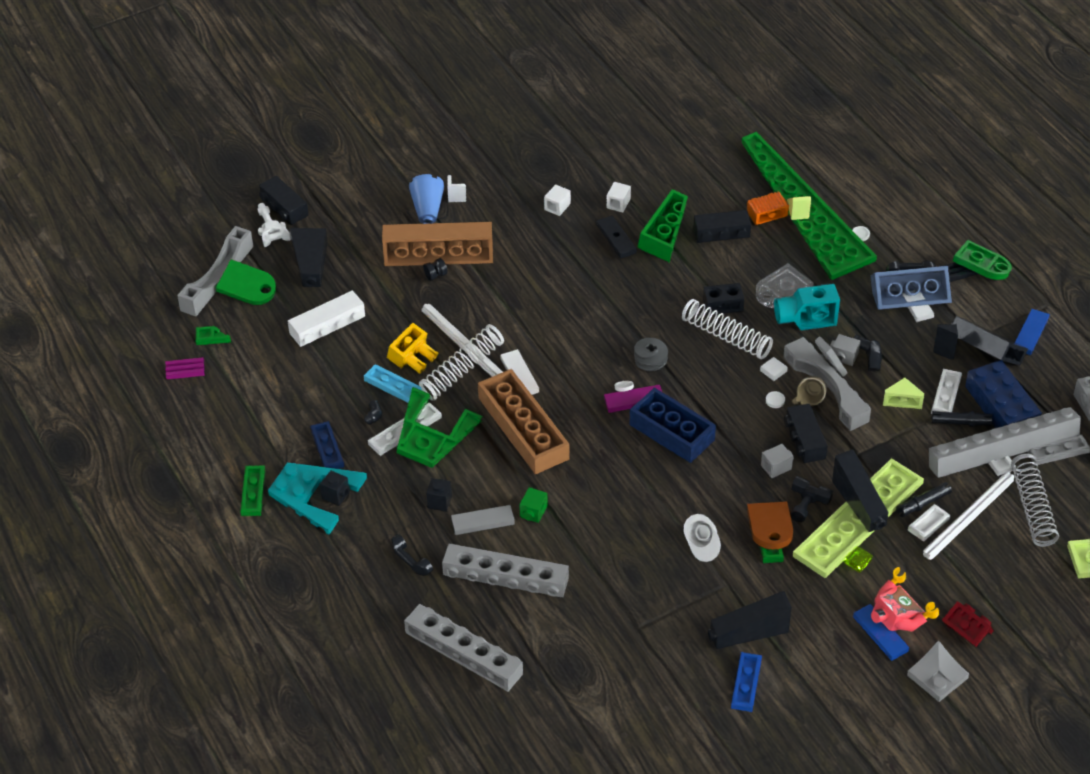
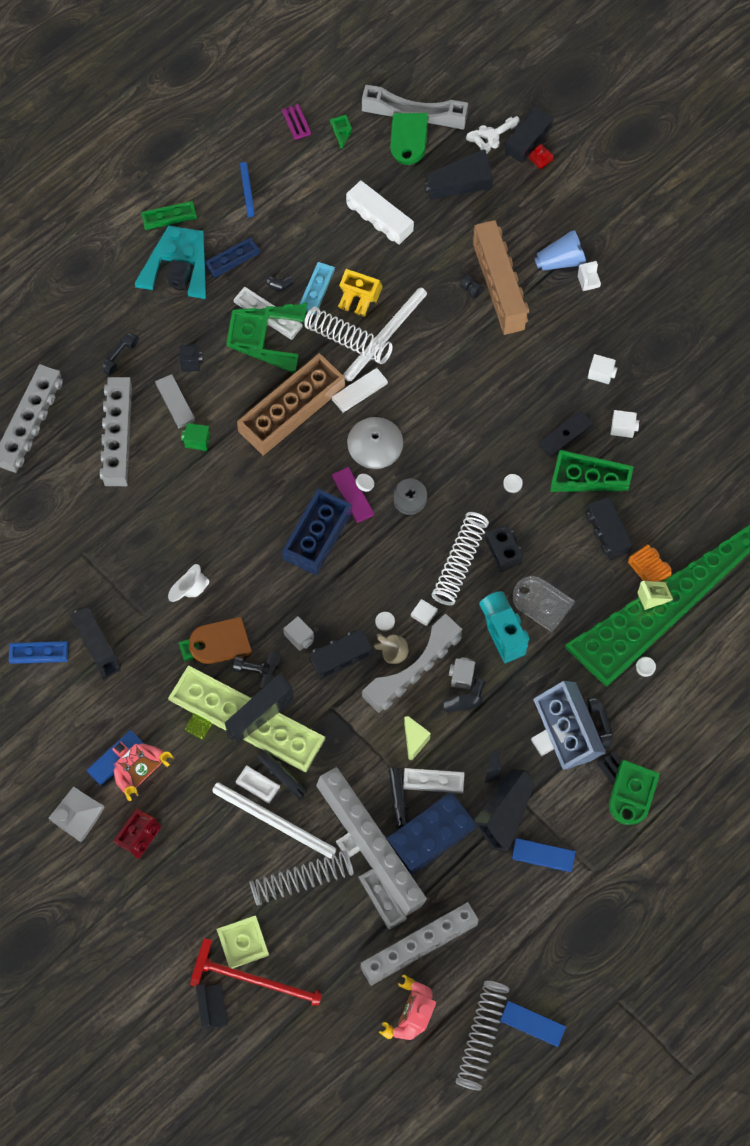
camera: 75 degrees right, 20 degrees up
light grey tile [815,336,848,377] -> none
none -> blue tile [240,162,254,217]
none -> light grey dish [347,417,403,469]
none -> white piece [503,474,522,493]
none -> red tile [529,145,554,169]

